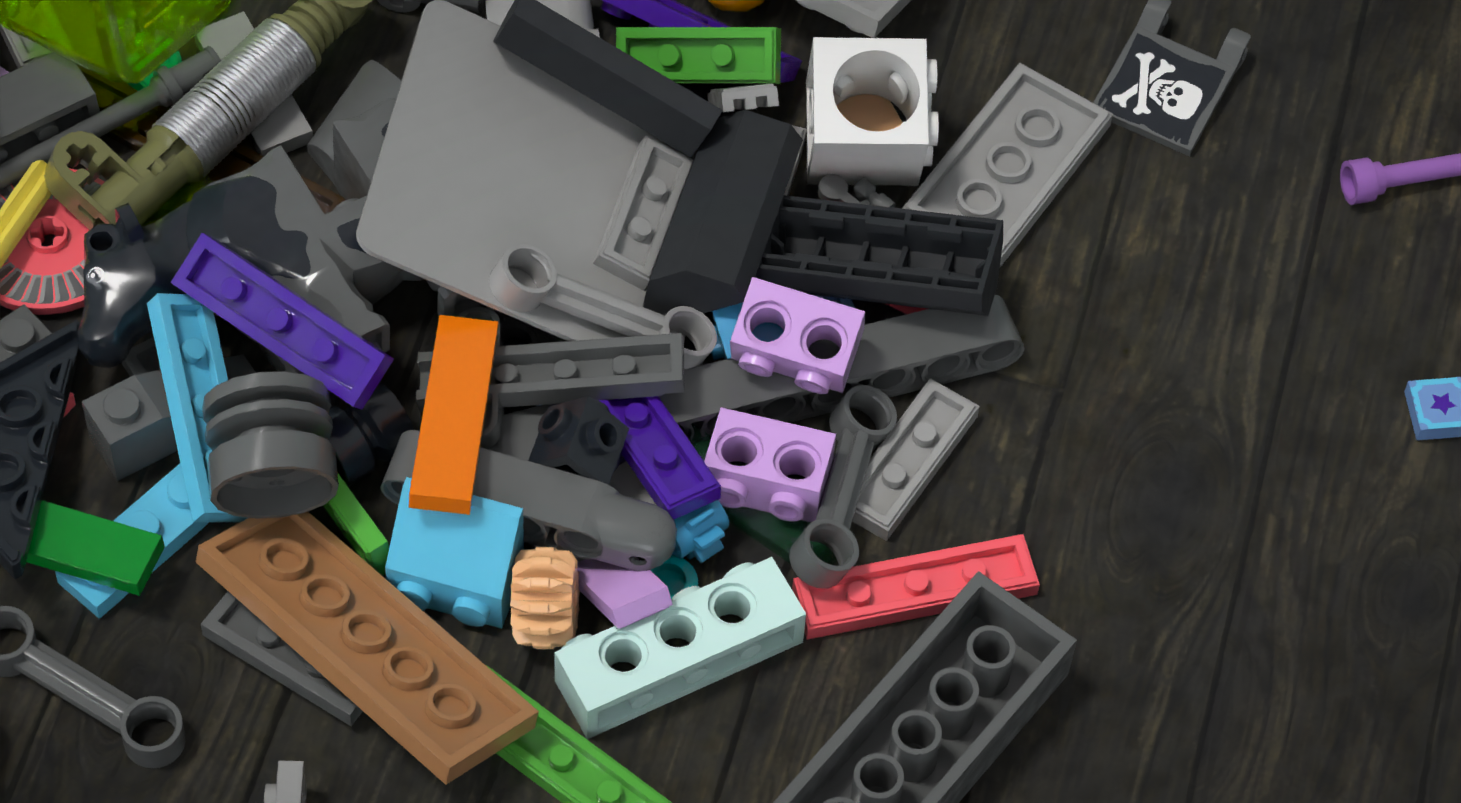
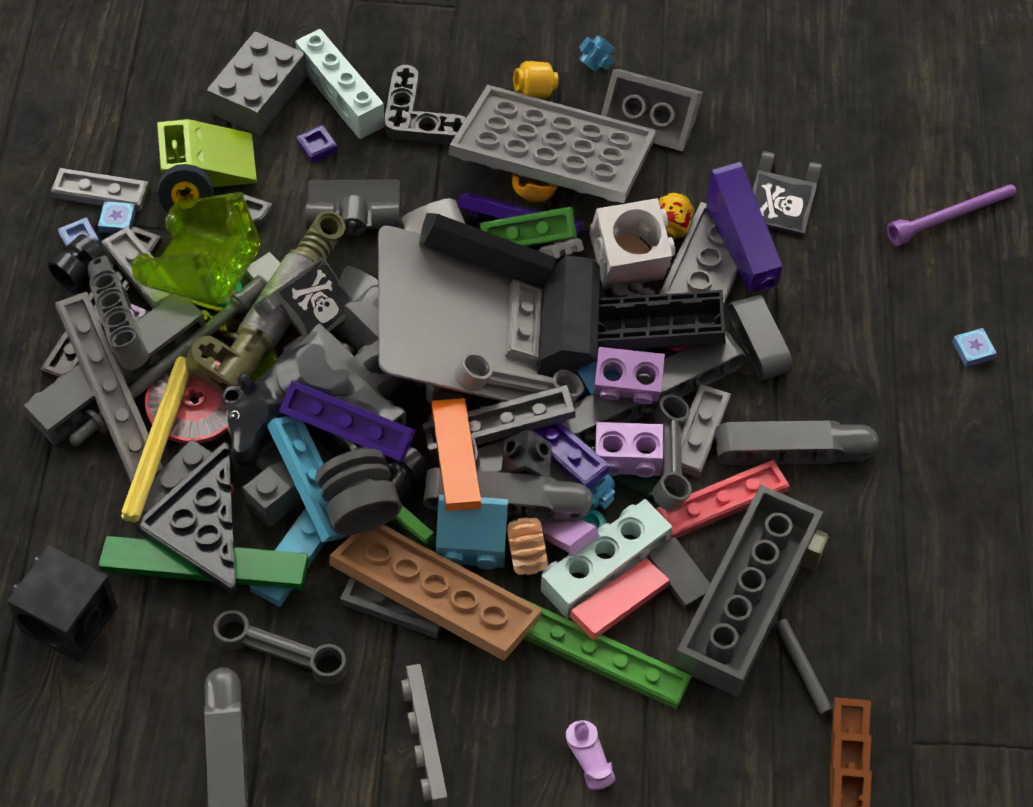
camera: 10 degrees left, 0 degrees up
none -> flag [254,256,353,352]
none -> coral tile [570,558,670,640]
none -> dark grey tile [647,537,710,610]
none -> yellow head [658,193,695,241]
none -> dark purple slope [706,162,783,293]
none -> dark grey piece [715,421,879,465]
none -> beam [728,295,793,381]
none -> olive tile [802,529,829,571]

